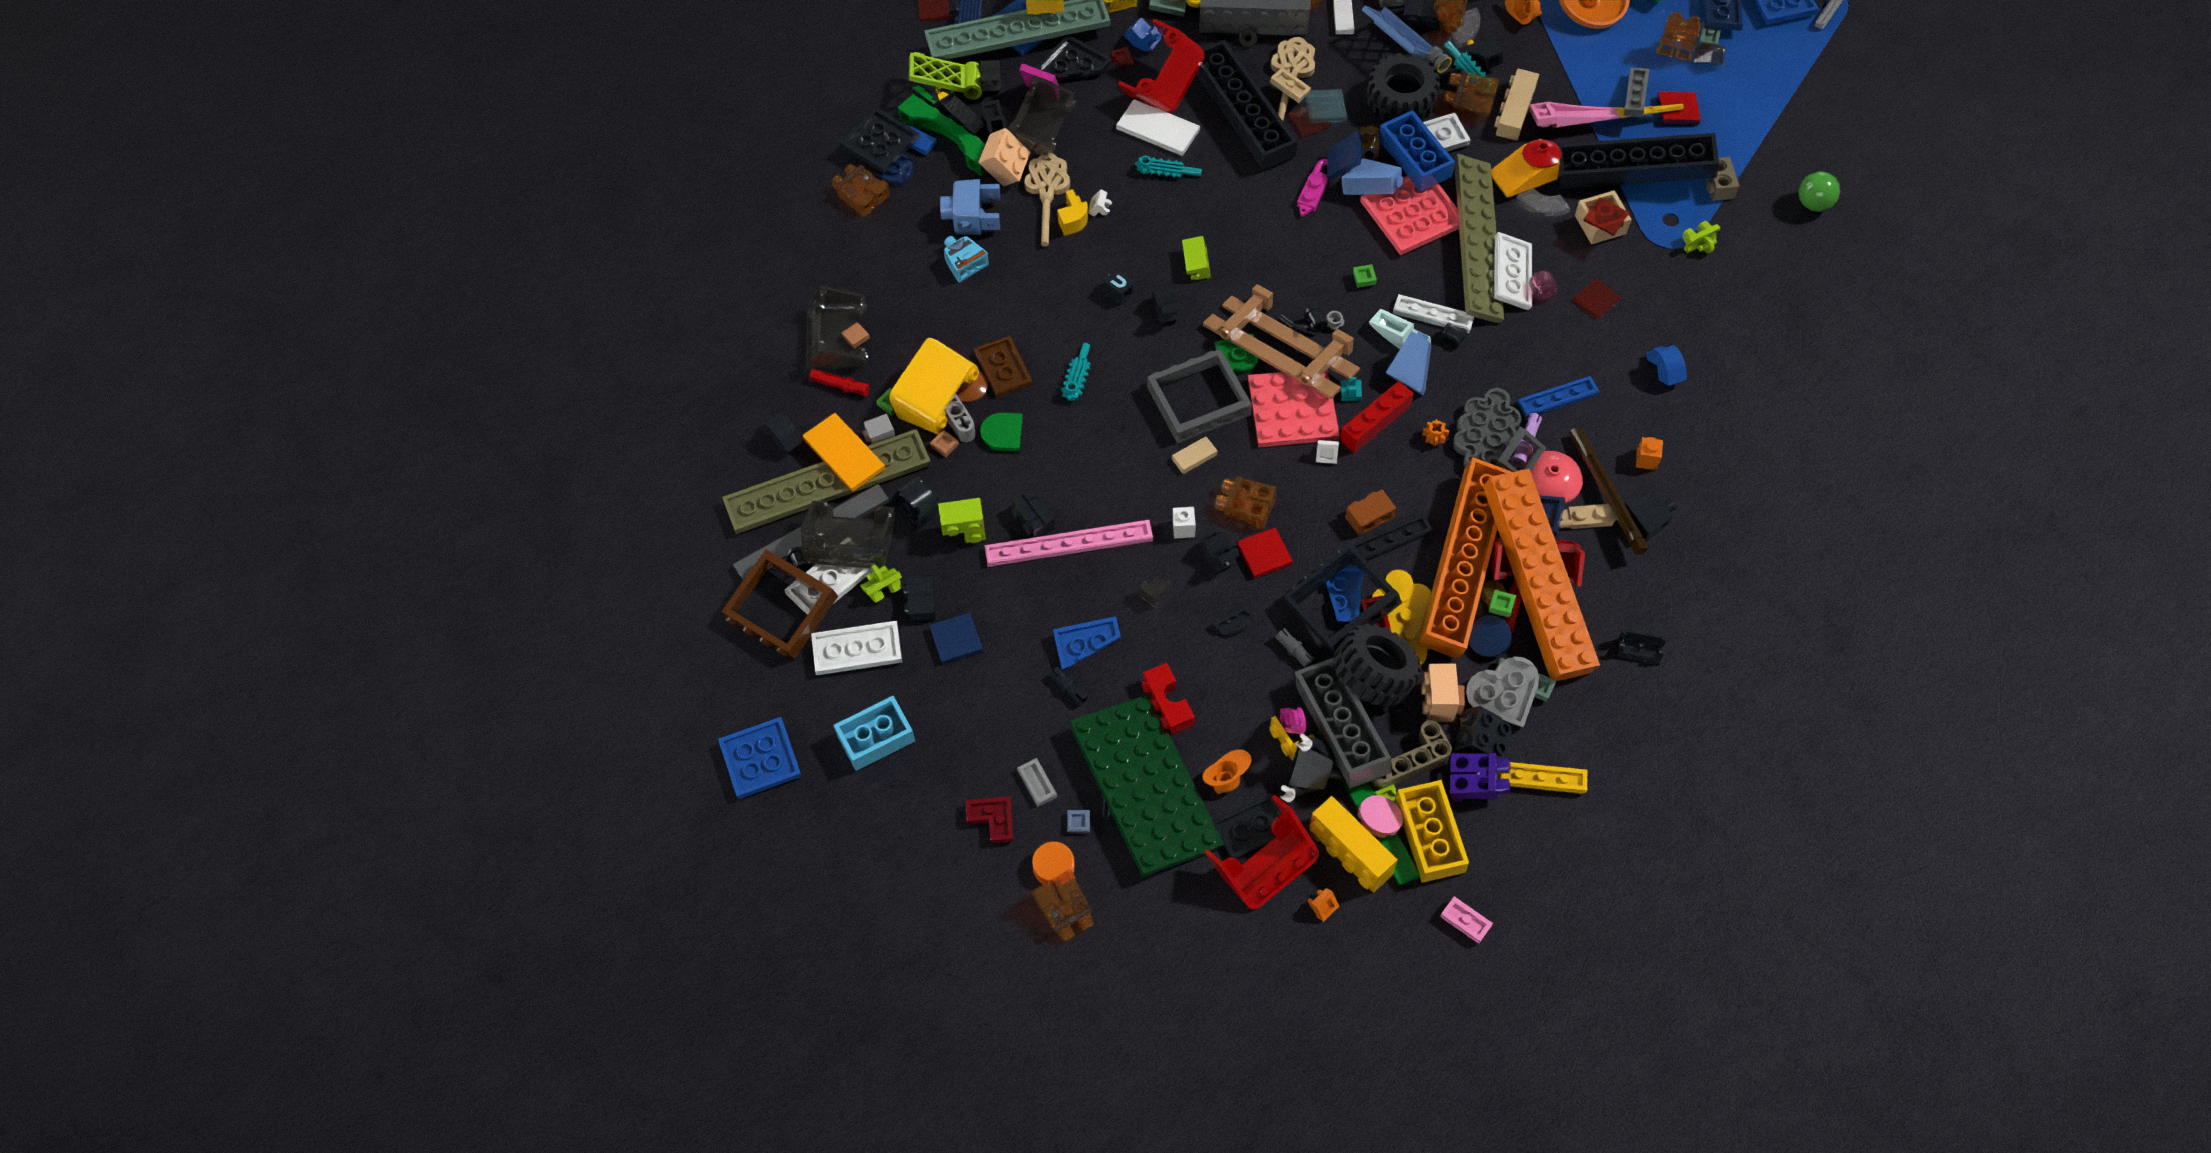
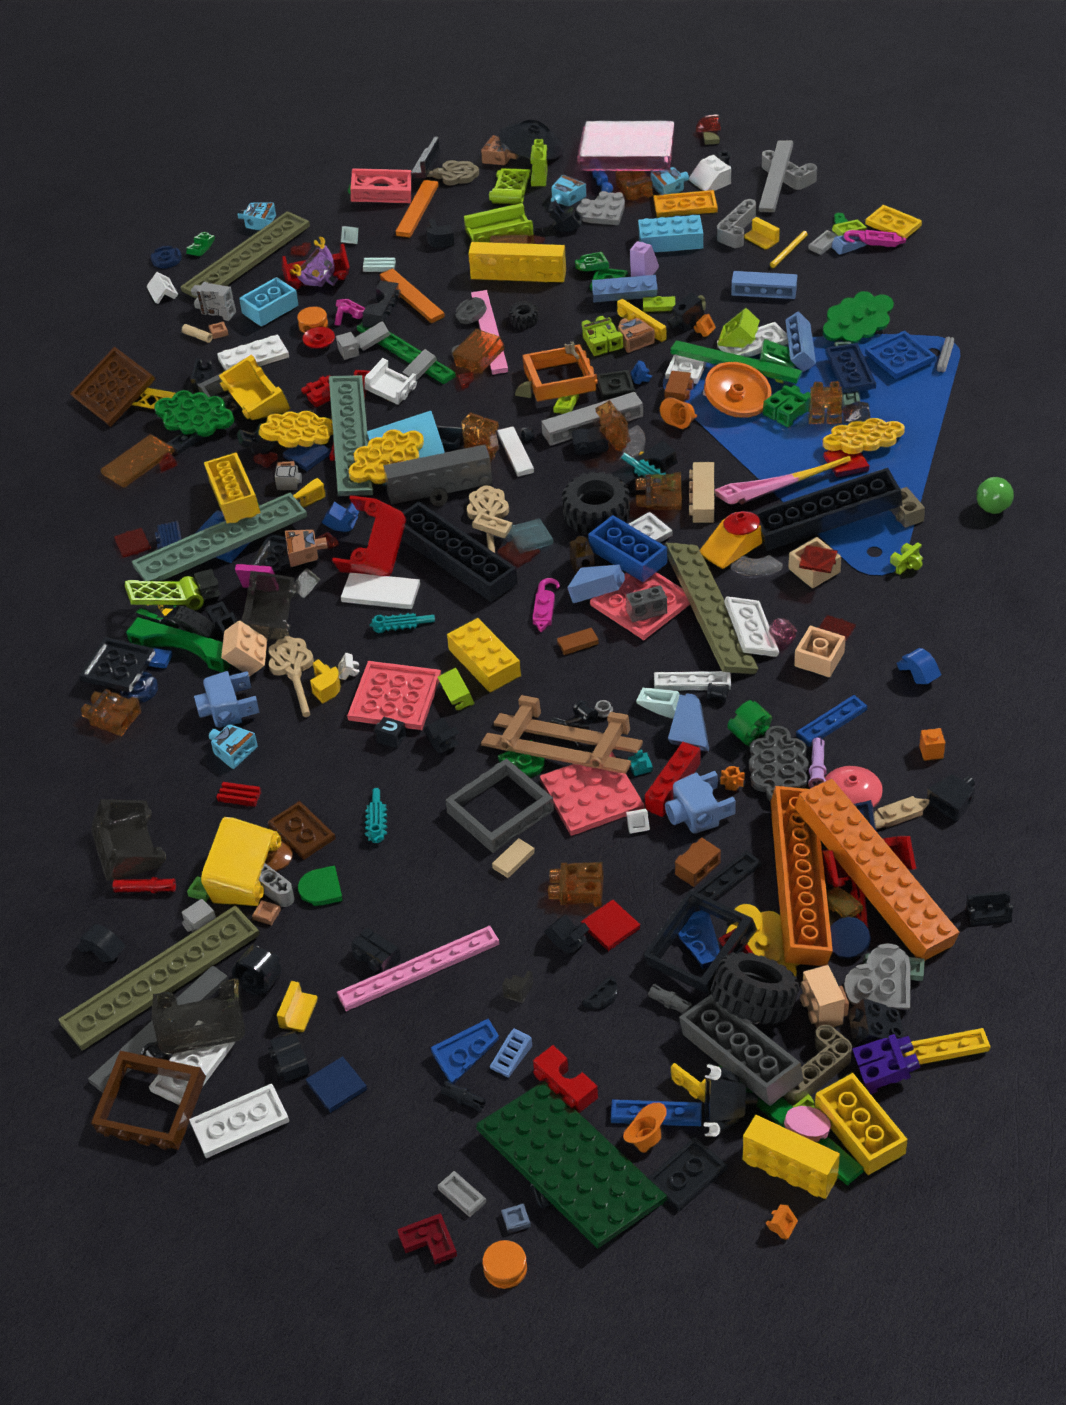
camera: 15 degrees left, 15 degrees down
blue plate [718,717,802,800] -> none
light orange tile [802,413,886,492] -> none
medium azure brick [834,696,915,771] -> none
nougat tile [842,322,870,349] -> none
lime hips [860,564,902,602] -> none
lime brick [938,498,986,543] -> none
clear orange hips [1030,870,1094,941] -> none
white brick [1173,507,1195,538] -> none
red windscreen [1205,795,1319,909] -> none
dark pink plate [1280,707,1306,734] -> none
dark blue tile [1327,131,1362,180] -> none
bright green plate [1353,264,1377,288] -> none
medium blue fence [1362,5,1433,61] -> none
dark grey wheel [1425,46,1452,73] -> none
bright pink plate [1440,897,1493,944] -> none
bright green plate [1489,590,1516,617] -> none
dark grey tile [1496,427,1546,472] -> none
dark brown piece [1569,428,1649,555] -> none
dark grey plate [1624,68,1650,117] -> none
none -> red tile [217,782,261,807]
none -> yellow panel [277,981,318,1032]
none -> nougat torso [285,530,328,567]
none -> clear smoke panel [291,568,320,598]
none -> coral plate [348,661,441,730]
none -> yellow brick [447,618,521,692]
none -> medium blue slope [490,1028,532,1078]
none -> dark orange tile [557,628,599,655]
none -> blue tile [611,1099,702,1126]
none -> dark grey brick [626,585,667,622]
none -> medium blue piece [665,771,736,833]
none -> green brick [727,700,773,747]
none -> green hips [763,385,813,428]
none -> light nougat brick [795,626,845,677]
none -> yellow plate [823,418,905,454]

